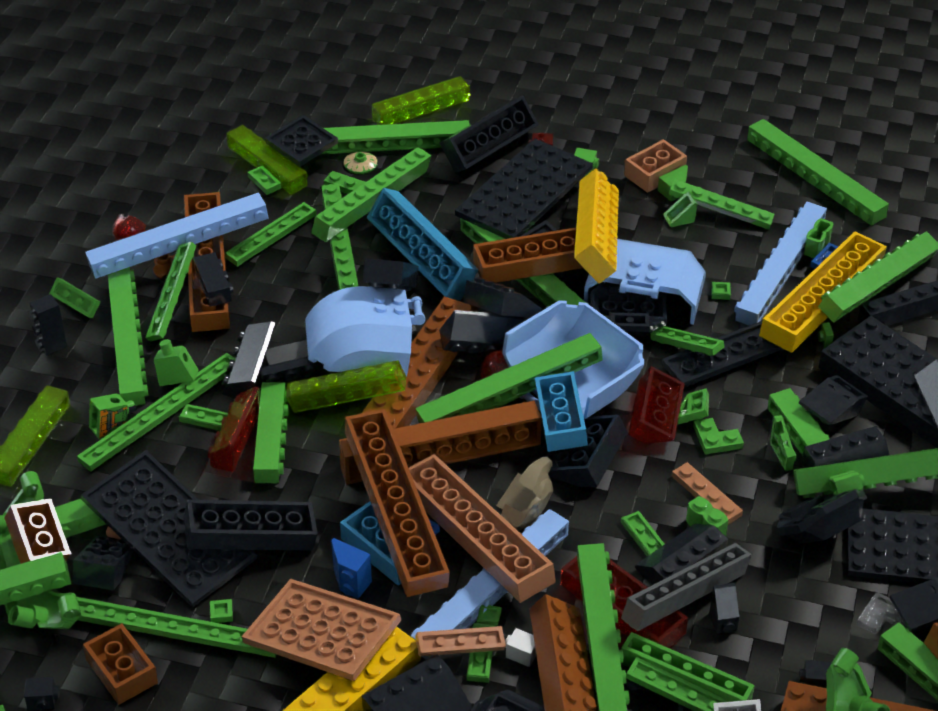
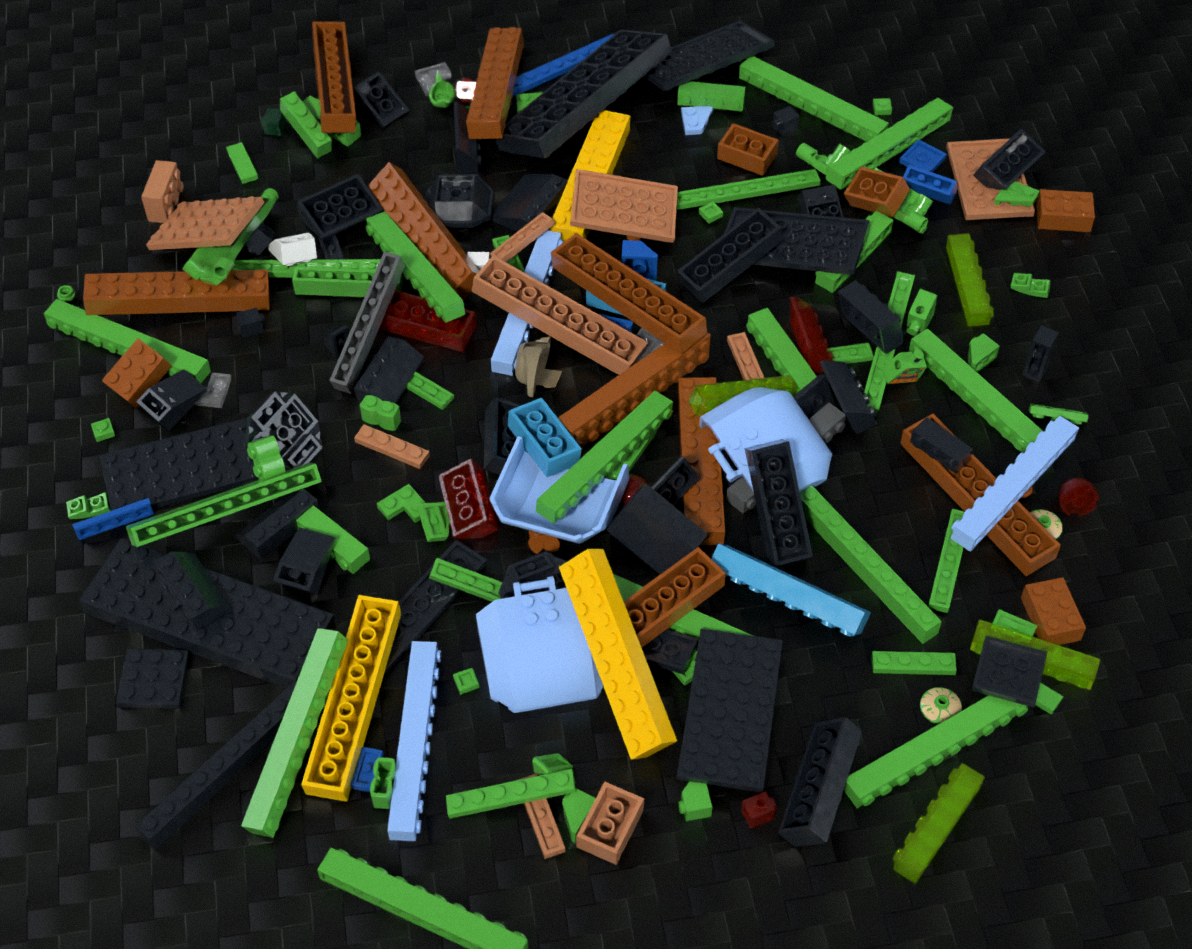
camera: 155 degrees right, 10 degrees up
bright green plate [145,242,196,341] -> none
bright green brick [311,147,431,242] -> none
bright green wing [770,415,796,471] -> none
none -> nougat plate [516,773,565,859]
none -> nougat plate [727,332,768,390]
none -> black brick [838,280,903,354]
none -> bright green slope [968,333,1000,372]
none -> dark orange brick [1021,577,1086,648]

